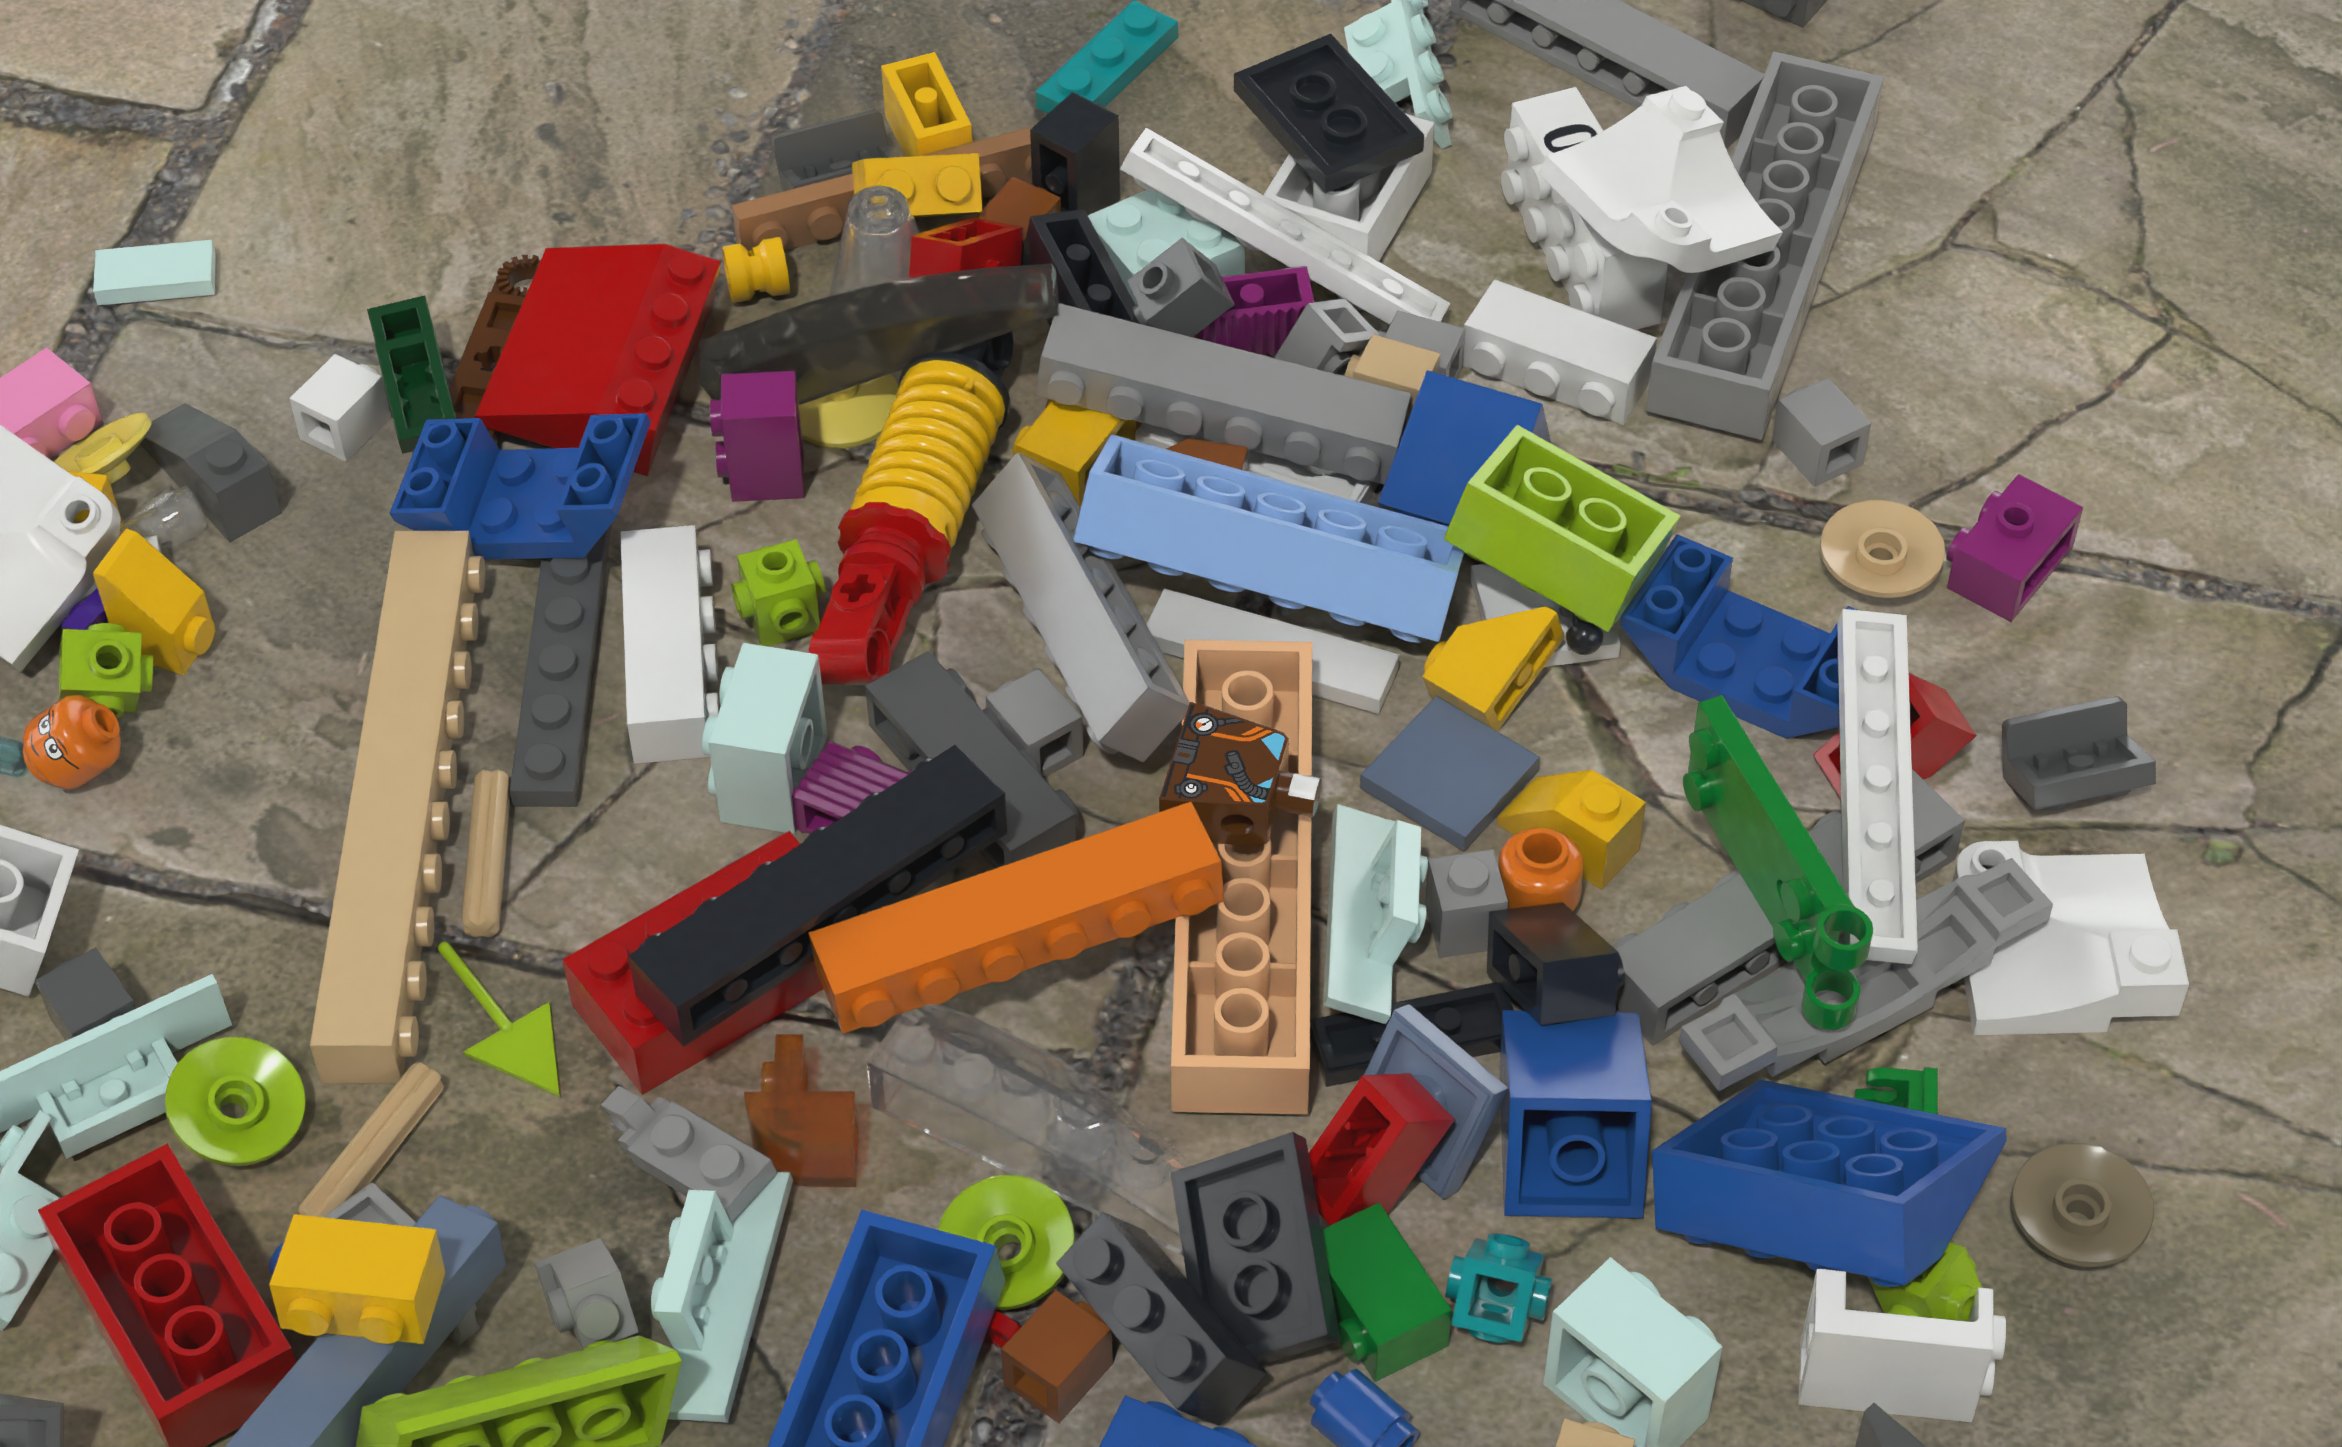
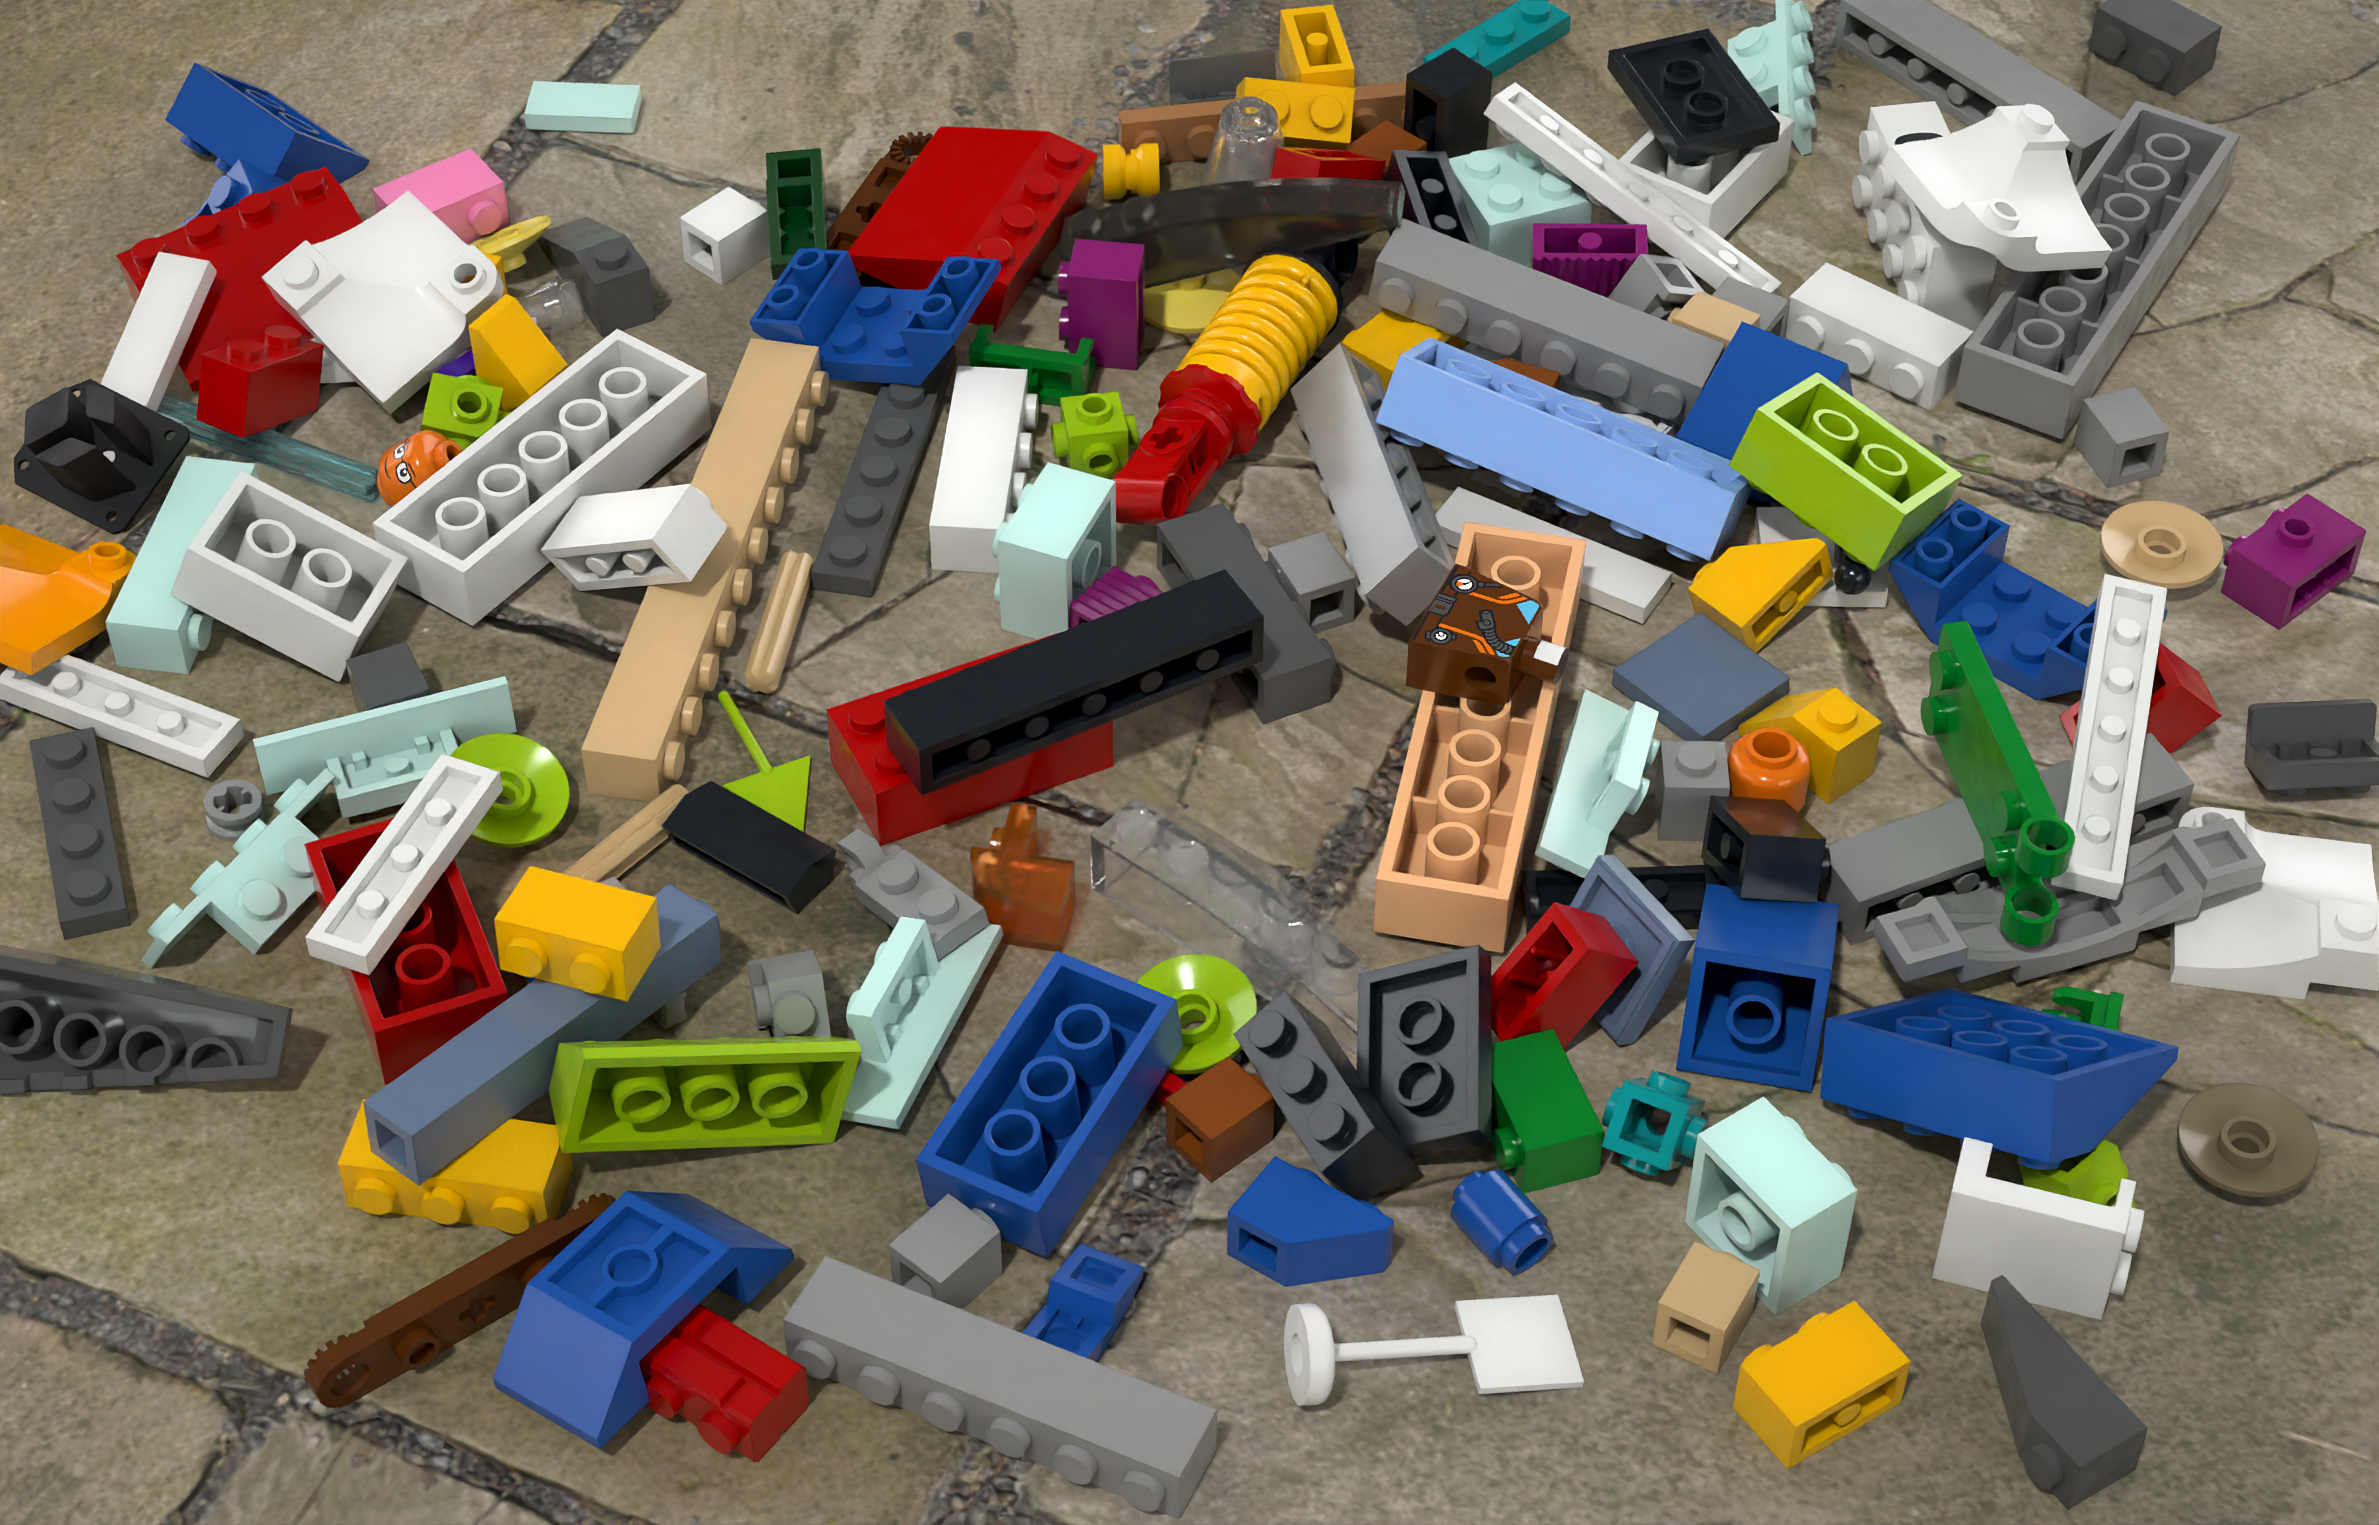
camera: 10 degrees right, 5 degrees down
orange brick [809,802,1224,1034] -> none
dark grey brick [1127,238,1235,337] -> none
none -> white plate [305,754,503,975]
none -> white brick [373,329,712,626]
none -> white brick [541,484,728,591]
none -> black piece [662,781,836,915]
none -> green hinge [968,324,1097,407]

